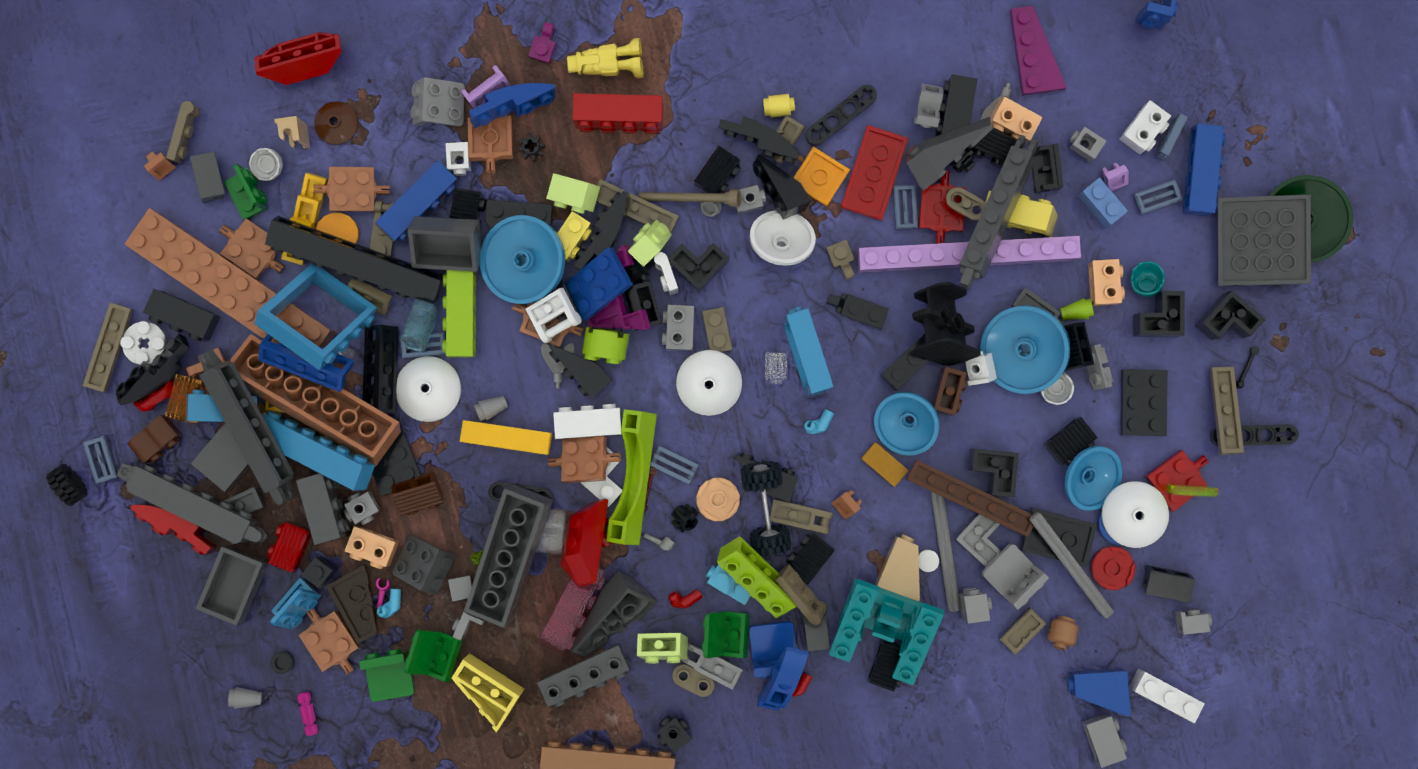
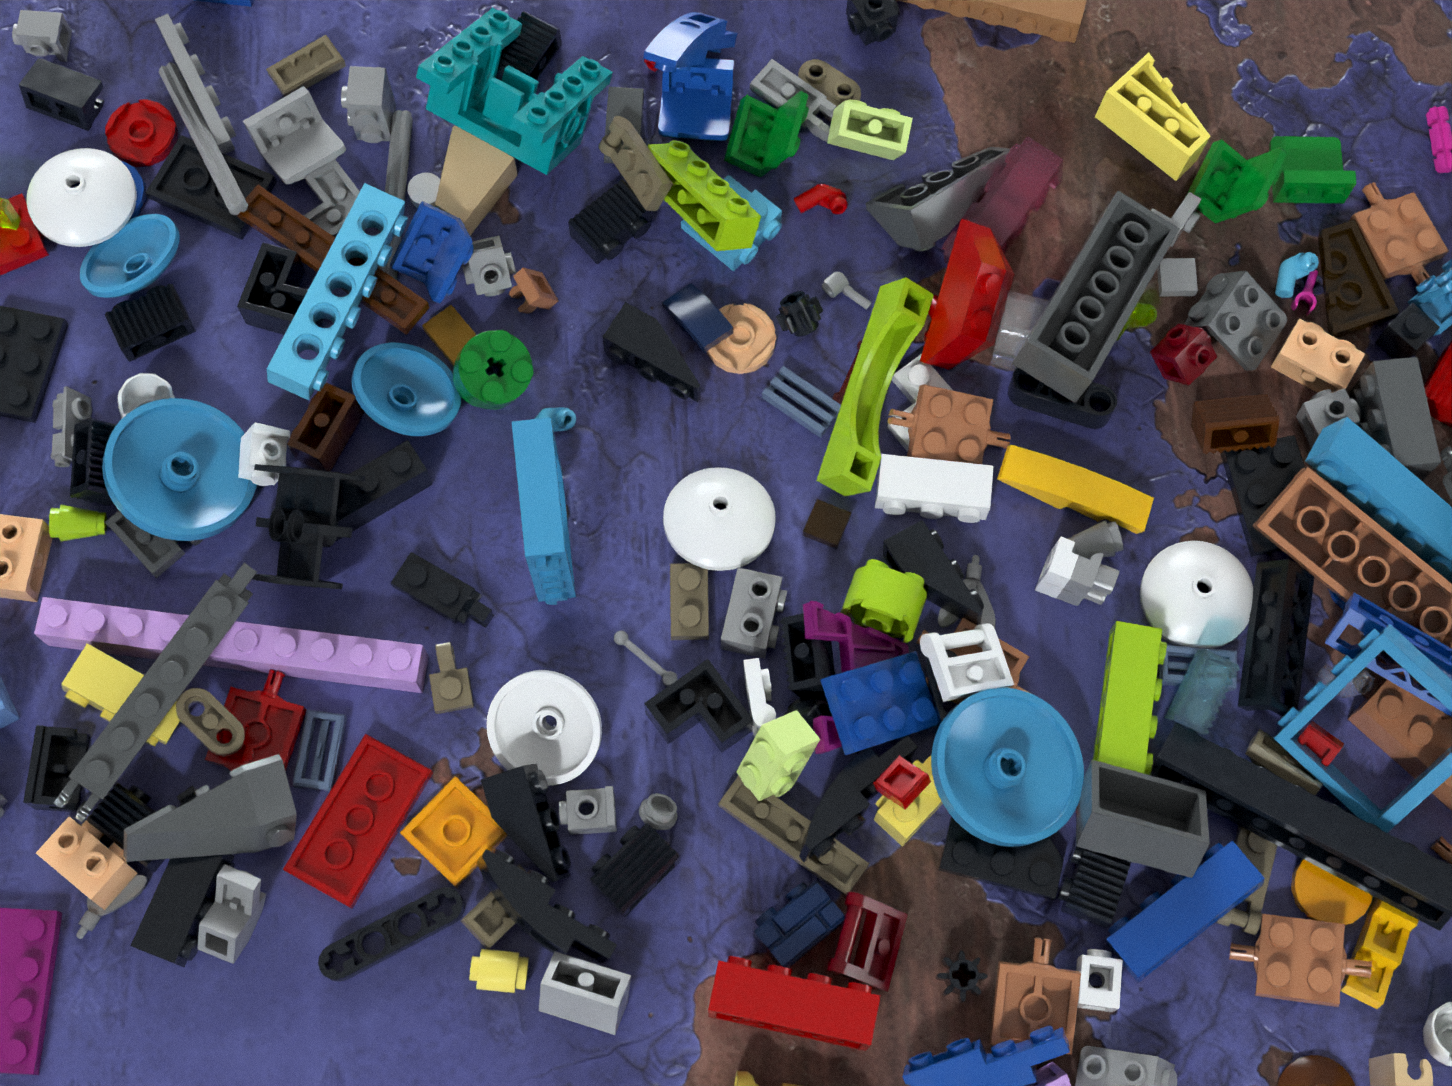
camera: 175 degrees left, 15 degrees down
dark grey brick [537,643,630,708] -> none
yellowish green brick [546,173,600,214] -> none
dark tan piece [638,189,741,207] -> none
black axle [740,461,791,557] -> none
clear brick [764,352,787,384] -> none
dark tan plate [770,499,833,534] -> none
medium nougat head [1047,616,1079,651] -> none
none -> light grey wing [155,14,236,154]
none -> medium azure brick [267,183,408,400]
none -> blue bracket [390,201,474,304]
none -> green brick [453,330,533,410]
none -> light grey brick [462,235,516,296]
none -> light grey brick [539,951,631,1035]
none -> light grey hinge [614,630,678,687]
none -> dark blue slope [662,283,733,353]
none -> dark blue brick [753,881,845,968]
none -> dark brown tile [802,499,851,549]
none -> dark red plate [826,892,908,992]
none -> red tile [873,755,931,810]
none -> hips [1035,537,1119,606]
none -> dark red brick [1150,323,1217,386]
none -> red tile [1287,720,1344,767]

